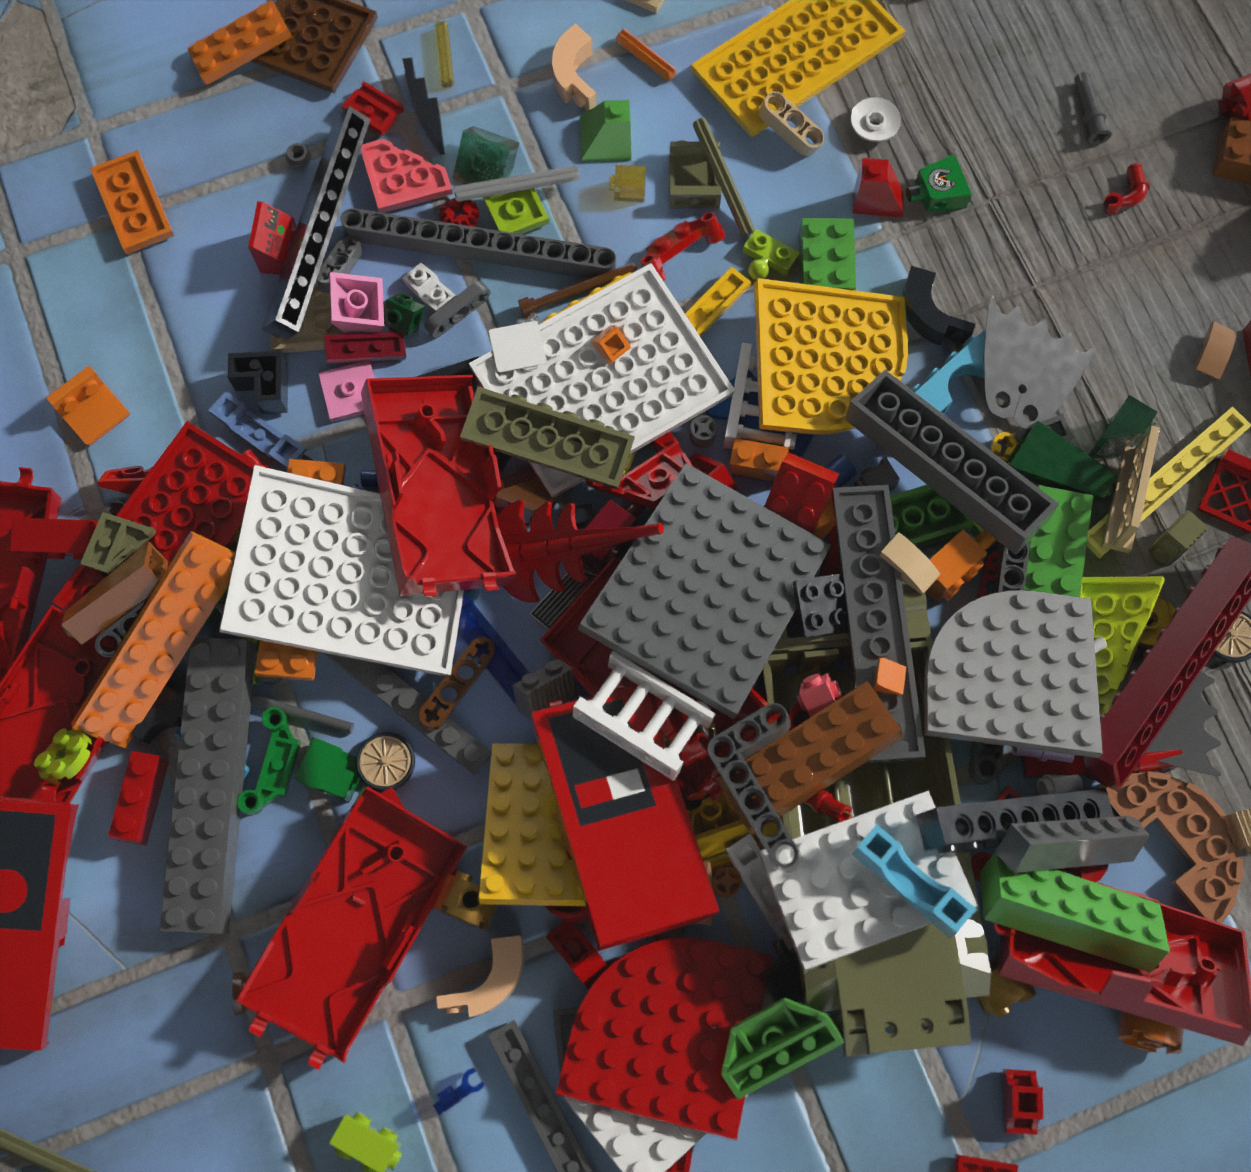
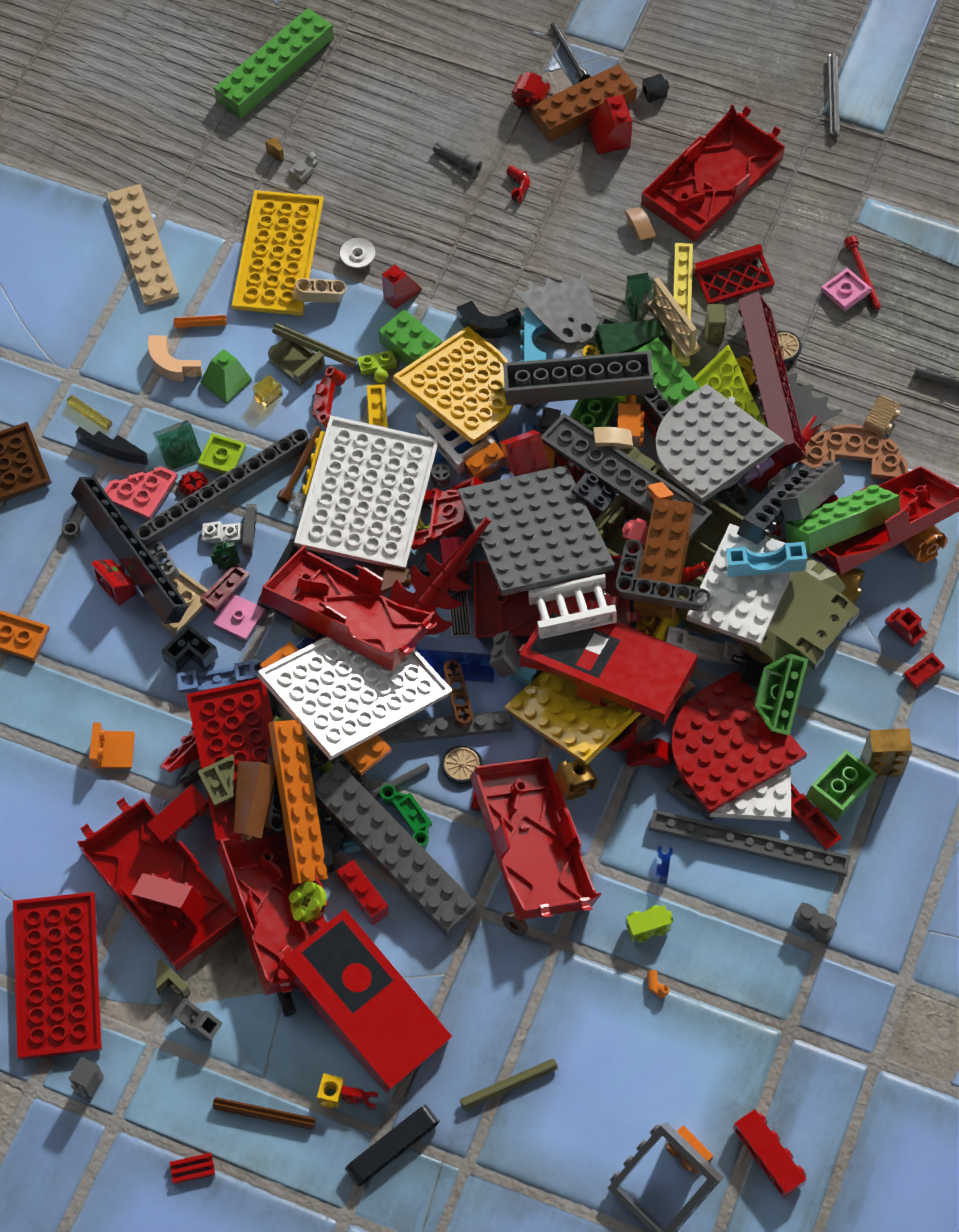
camera: 45 degrees left, 10 degrees down
green piece [295,737,360,802] -> none
bright pink slope [329,272,384,334] -> none
red plate [342,81,404,137] -> none
light nougat arch [436,935,524,1018] -> none
light grey axle [454,165,579,202] -> none
olive plate [460,386,635,490] -> none
white sticker [489,321,547,372] -> none
orange slope [591,325,631,364] -> none
green torso [906,154,972,213] -> none

